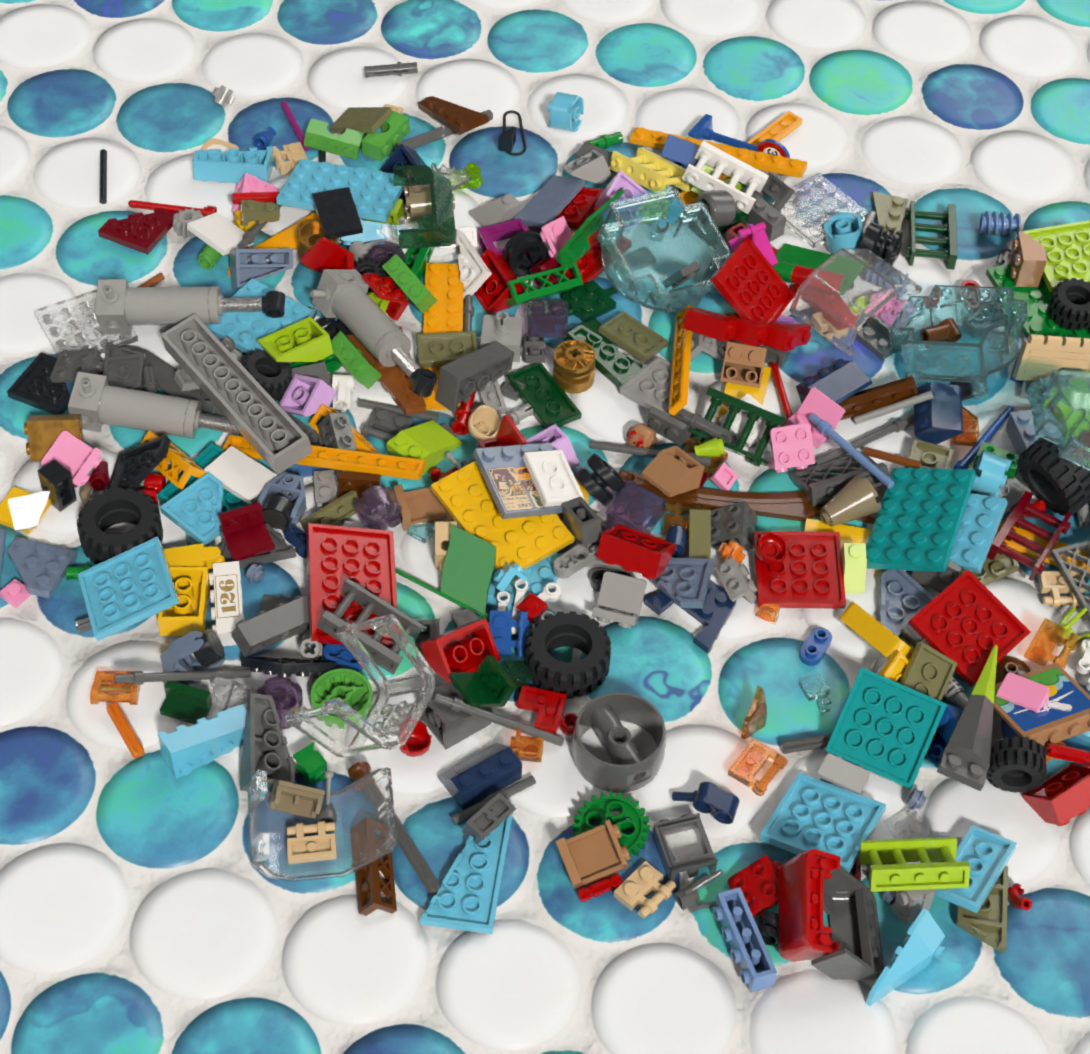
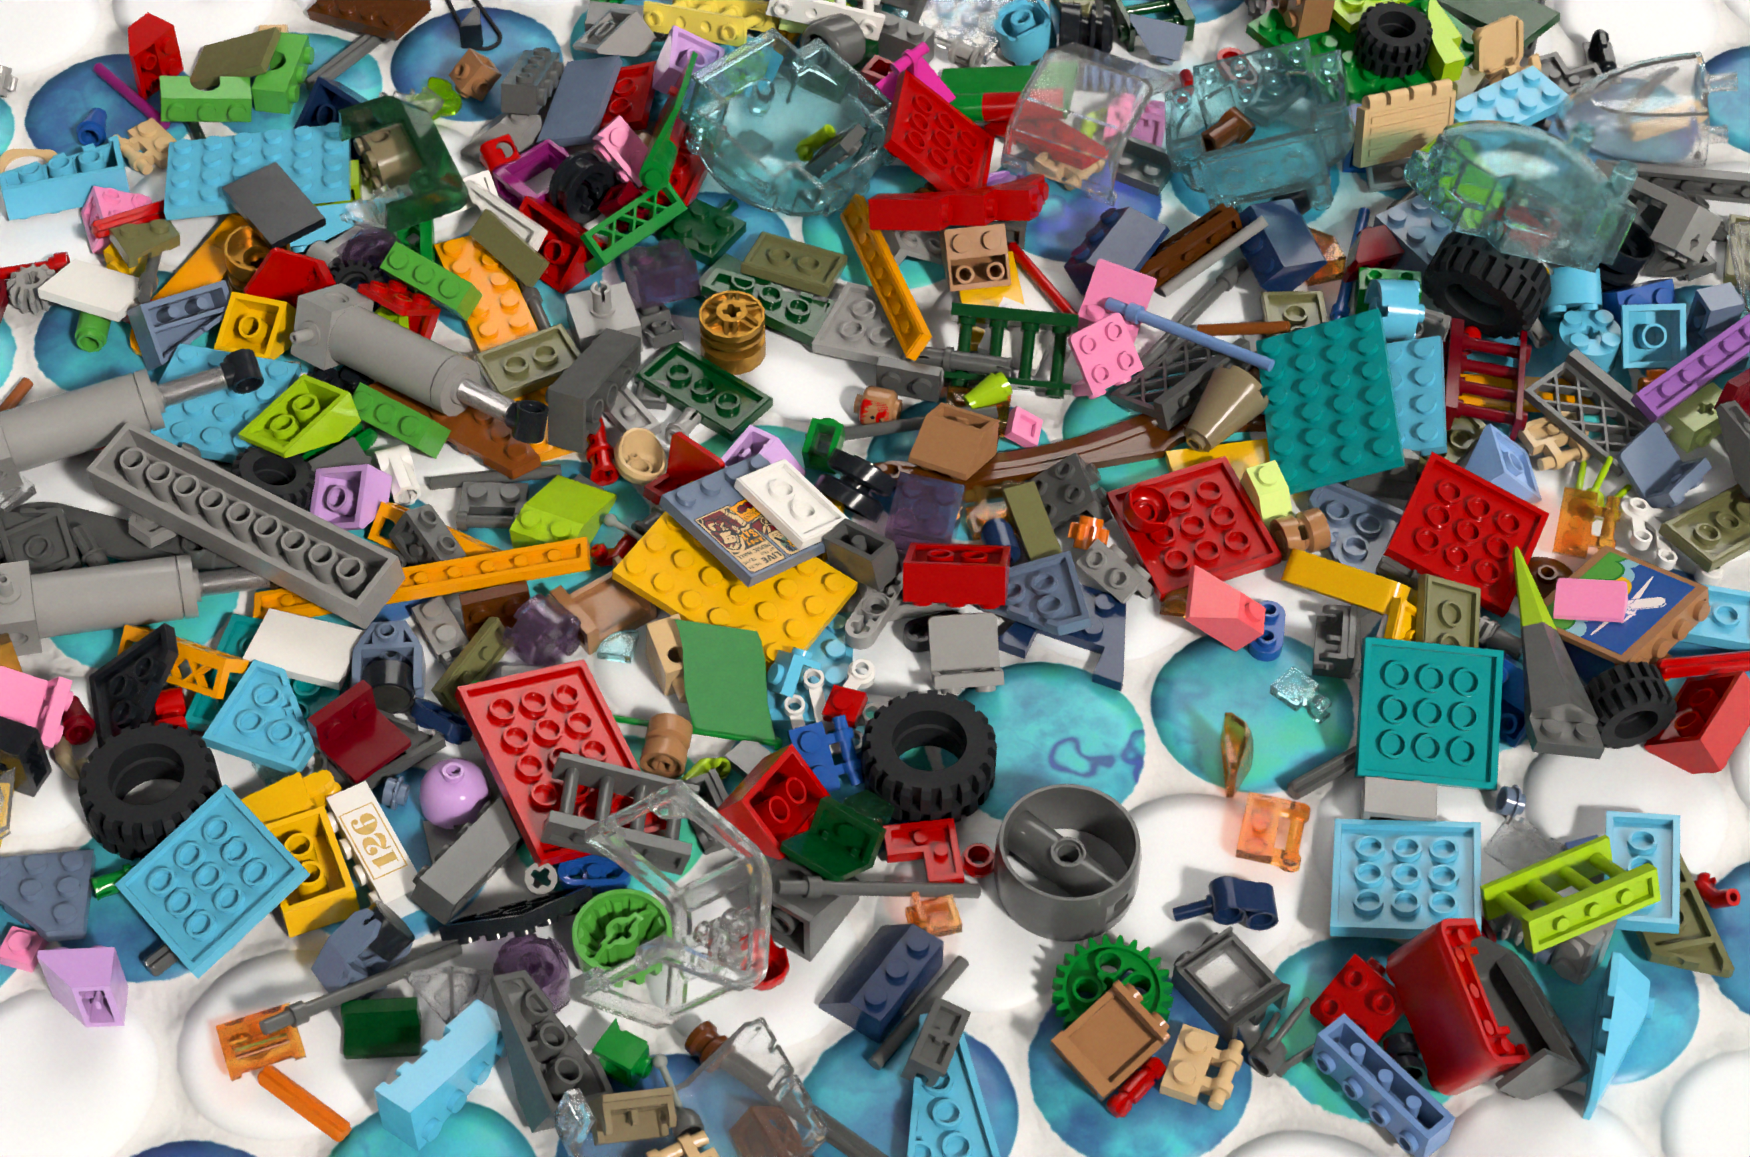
camera: 20 degrees left, 0 degrees up
none -> lavender slope [37,945,129,1027]
none -> red slope [128,12,184,101]
none -> yellow slope [214,291,296,360]
none -> lavender cylinder [419,758,491,829]
none -> medium nougat brick [449,48,502,101]
none -> olive tile [468,209,550,287]
none -> red leg [479,134,521,182]
none -> dark grey brick [501,47,564,115]
none -> medium nougat wheel [640,713,693,779]
none -> lime arm [680,757,731,781]
none -> lime arm [795,124,836,162]
none -> green window [802,417,846,474]
none -> light grey bush [947,38,985,68]
none -> sand blue slope [1129,14,1189,65]
none -> coral slope [1185,565,1266,652]
none -> medium nougat wheel [1270,507,1331,561]
none -> dark grey hinge [1312,604,1358,679]
none -> dark red slope [1342,224,1405,283]
none -> light blue slope [1465,424,1542,504]

